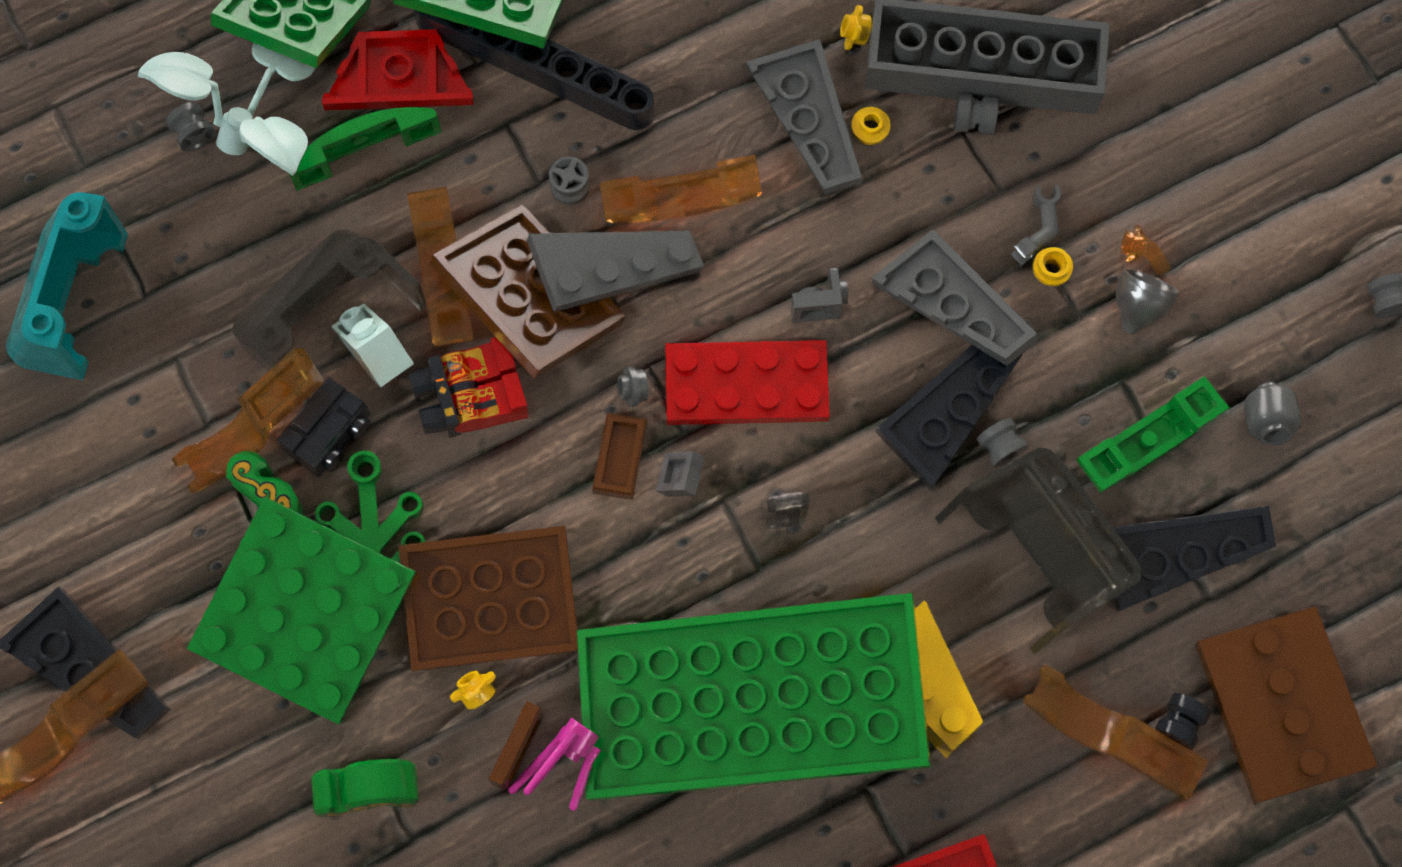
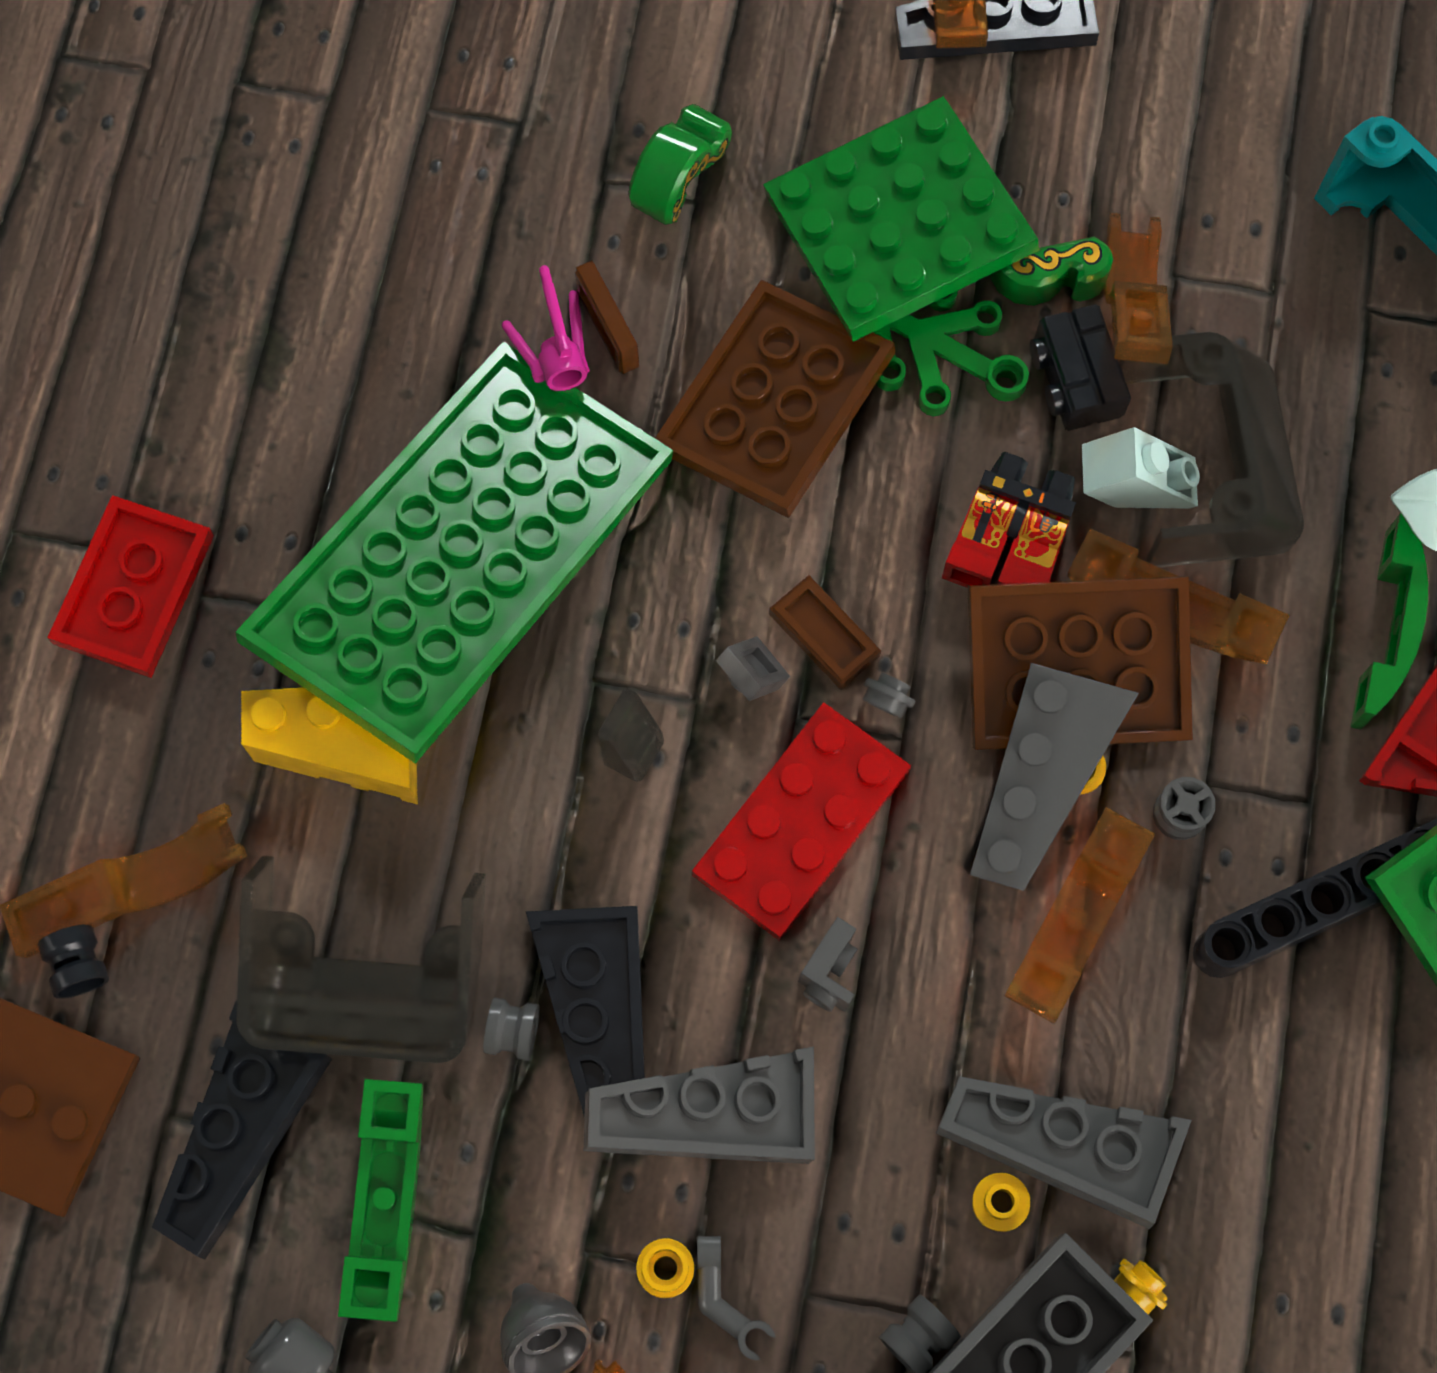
camera: 130 degrees right, 0 degrees up
yellow plate [450,671,496,709] -> none

